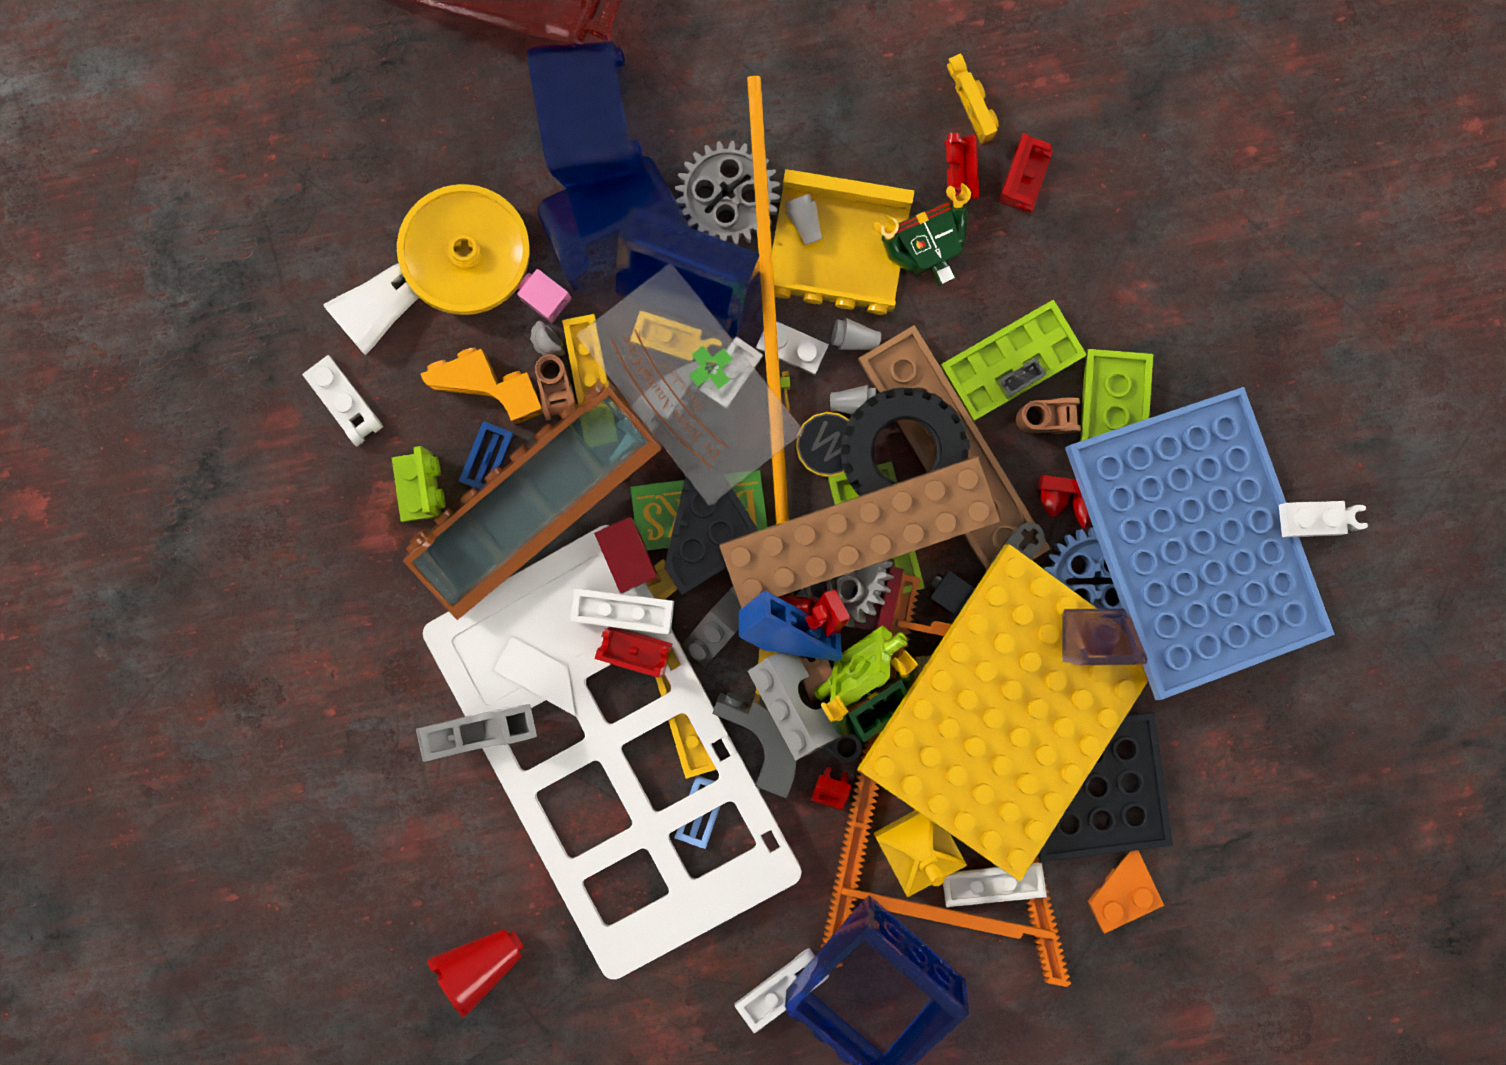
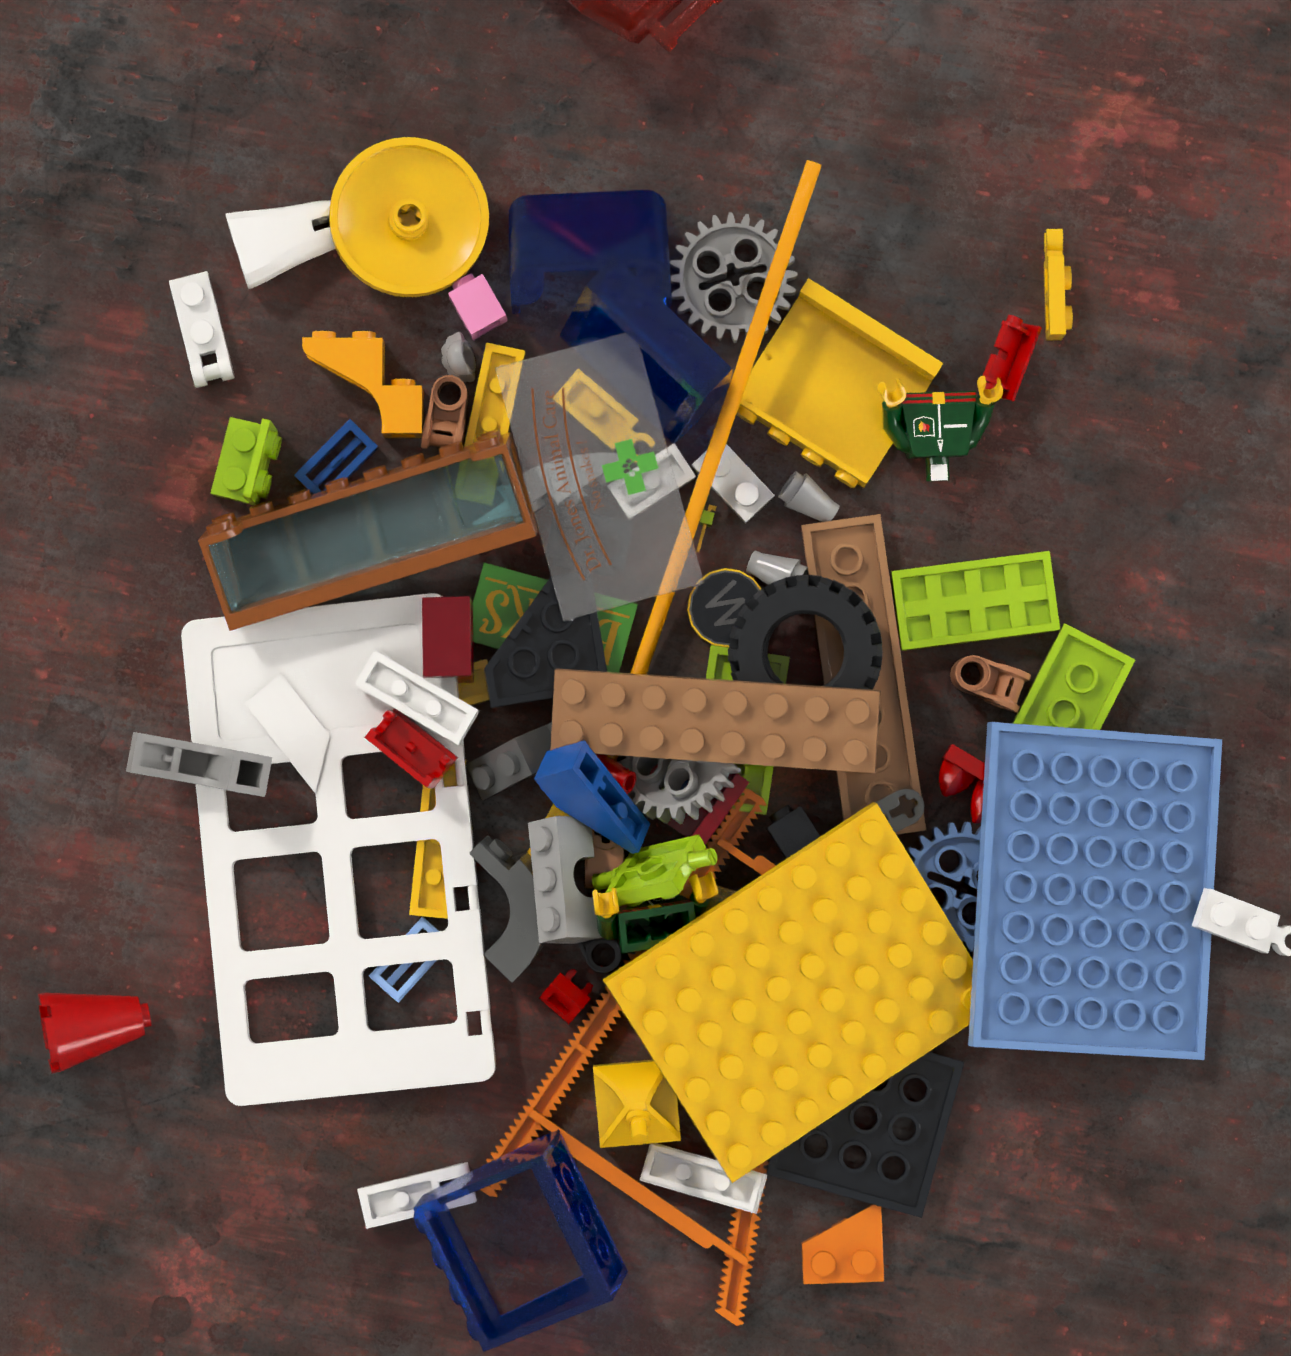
camera: 15 degrees right, 0 degrees up
clear blue windscreen [527,41,642,189] -> none
light grey cone [785,194,823,245] -> none
red tile [805,589,850,637] -> none
dark grey piece [997,358,1046,399] -> none
red hinge [998,133,1053,214] -> none
slope [1062,609,1148,665] -> none

